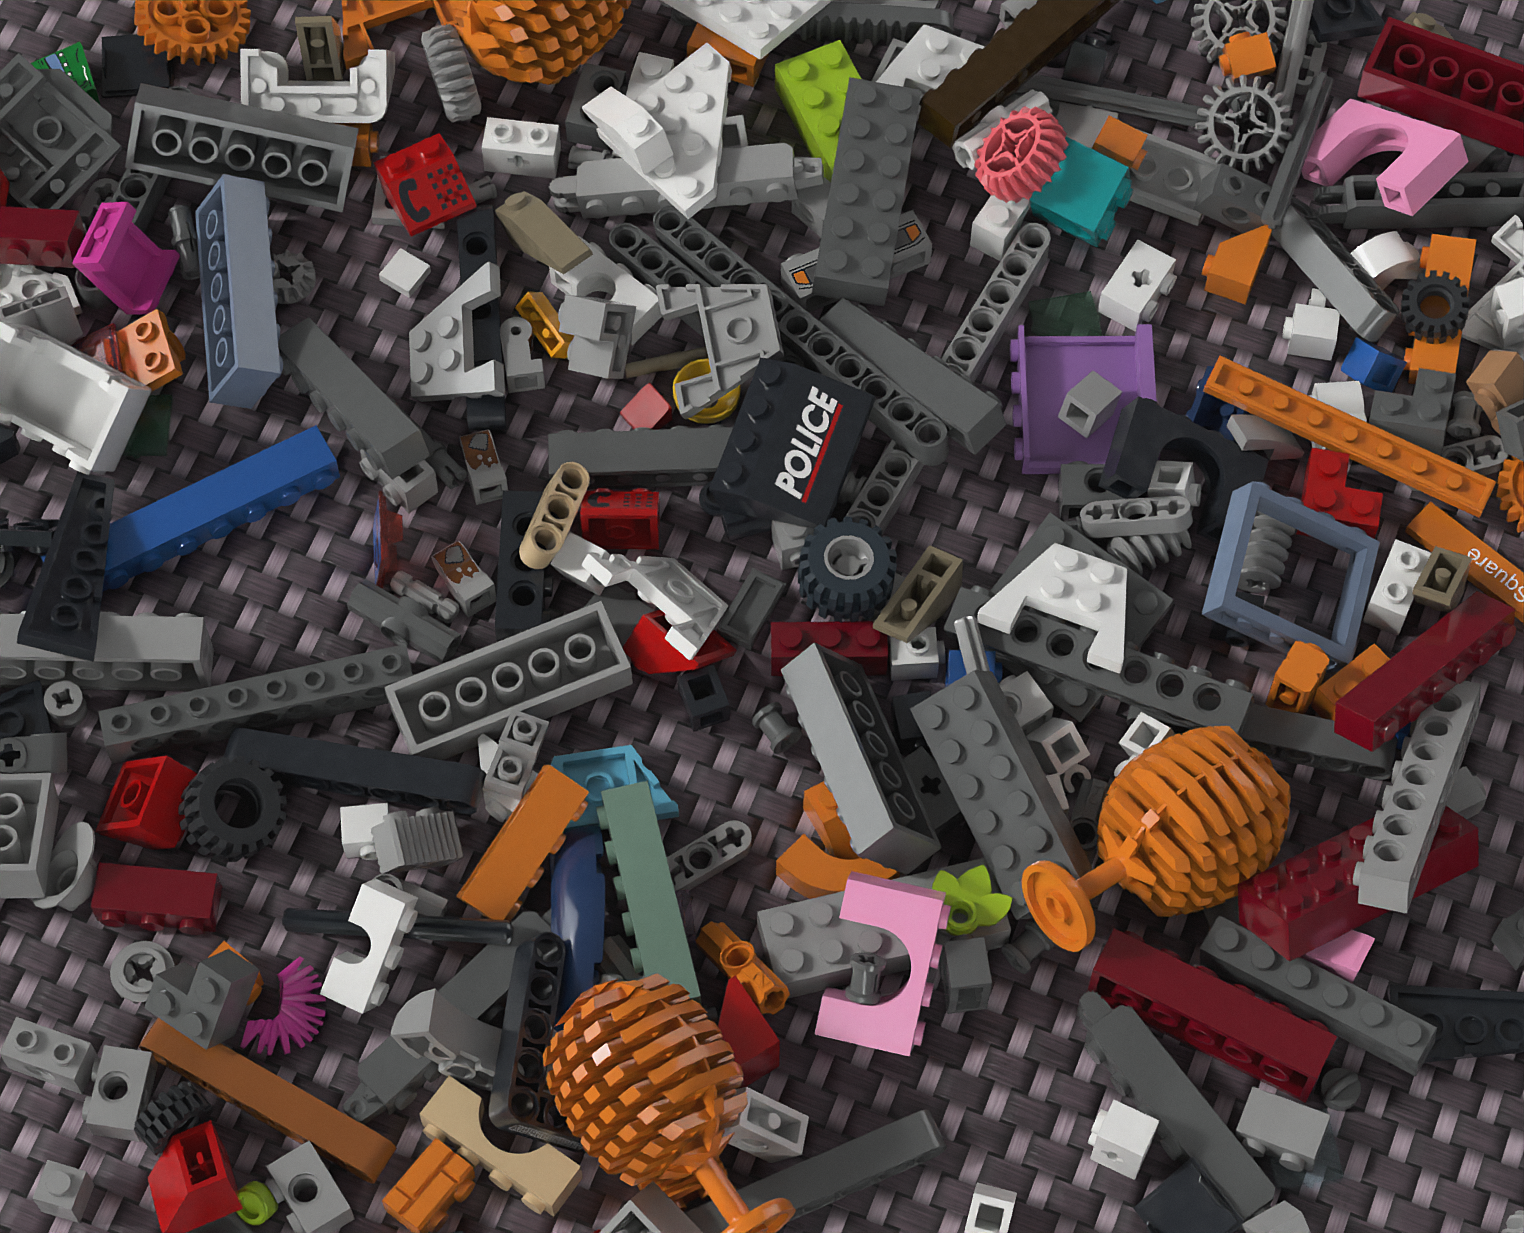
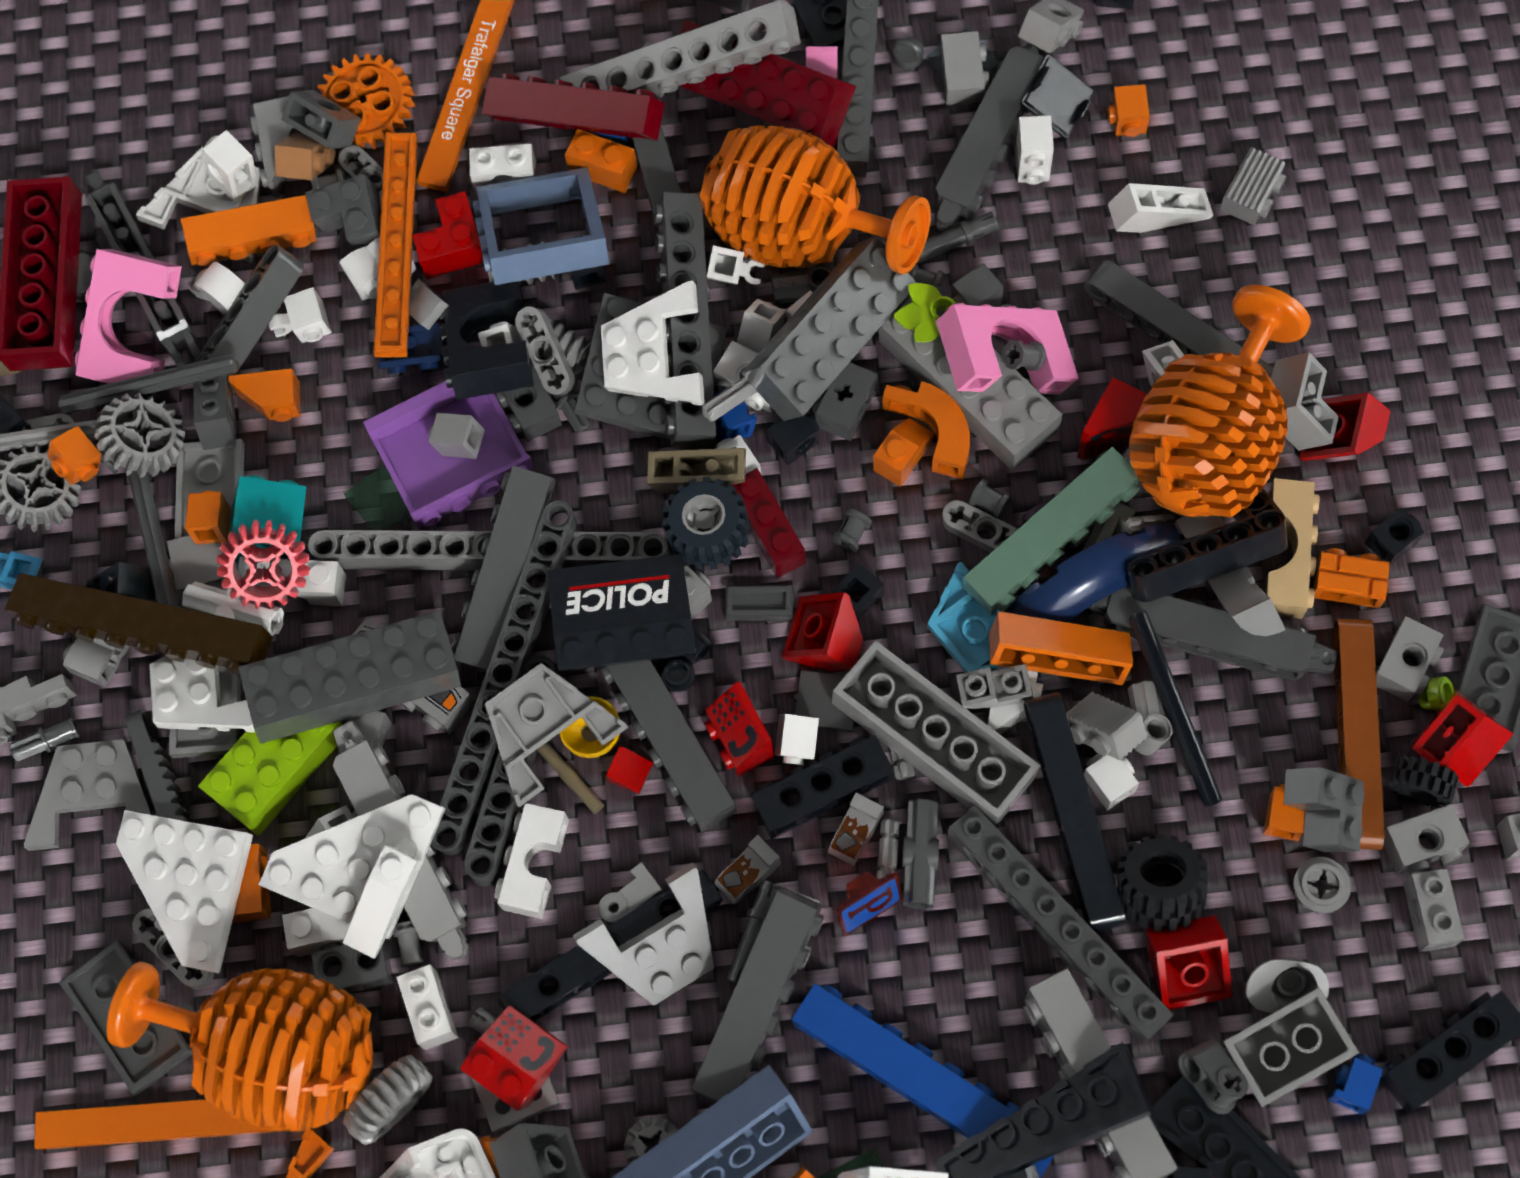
camera: 110 degrees left, 5 degrees up
light grey wheel [44,681,88,728] -> none
dark red brick [91,862,223,935] -> none
dark pink hair [240,956,326,1056] -> none
white arch [320,878,418,1014] -> none
white tile [379,248,431,298] -> none
dark tan slope [495,191,593,275] -> none
light orange piece [515,292,574,358] -> none
tan beam [519,462,590,569] -> none
light grey brick [558,295,637,379] -> none
white wing [581,552,728,661] -> none
orange piece [695,921,790,1015] -> none
dark grey brick [781,642,942,875] -> none
dark red brick [1087,928,1337,1103] -> none
white brick [1098,239,1177,332] -> none
orange brick [1266,641,1330,714] -> none
blue panel [1341,337,1407,393] -> none
black tyre [1400,270,1470,344] -> none
dark tan slope [1412,546,1472,613] -> none
none -> dark grey pin [916,211,999,264]
none -> dark grey bush [968,479,1012,519]

